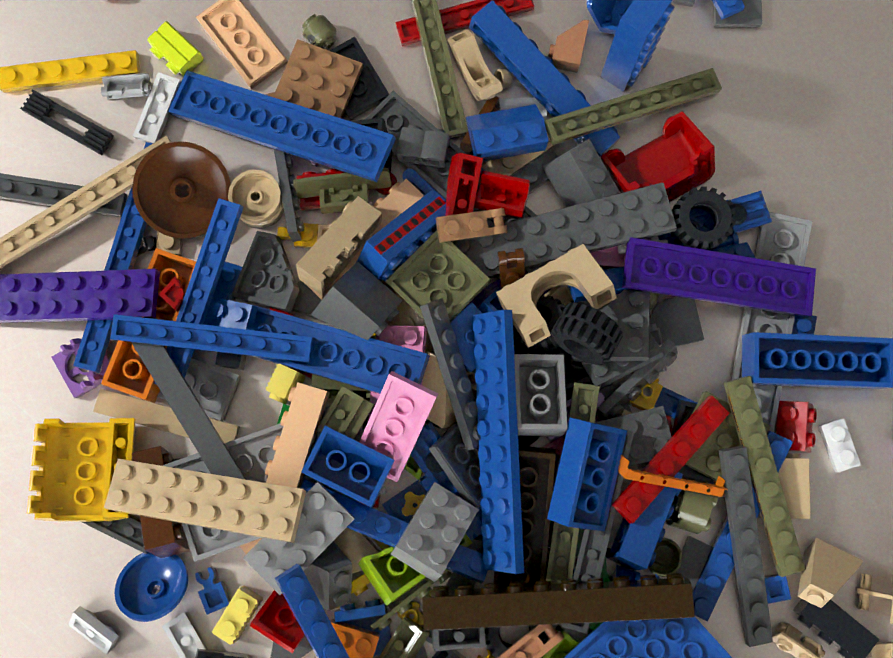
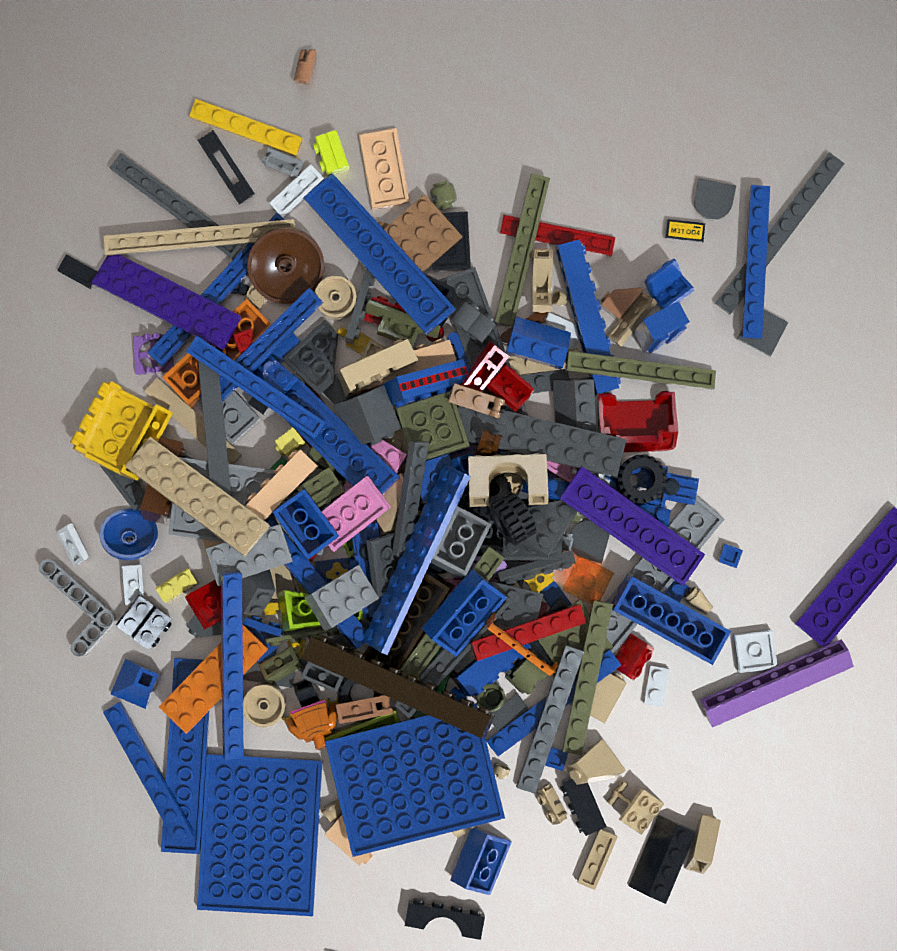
camera: 20 degrees right, 5 degrees up
blue plate [195,567,231,615] -> none
none -> tan hinge [494,763,510,780]
none -> clear orange brick [561,555,614,605]
none -> tan plate [606,292,657,347]
none -> tan cone [684,586,713,615]
none -> blue plate [718,544,743,568]

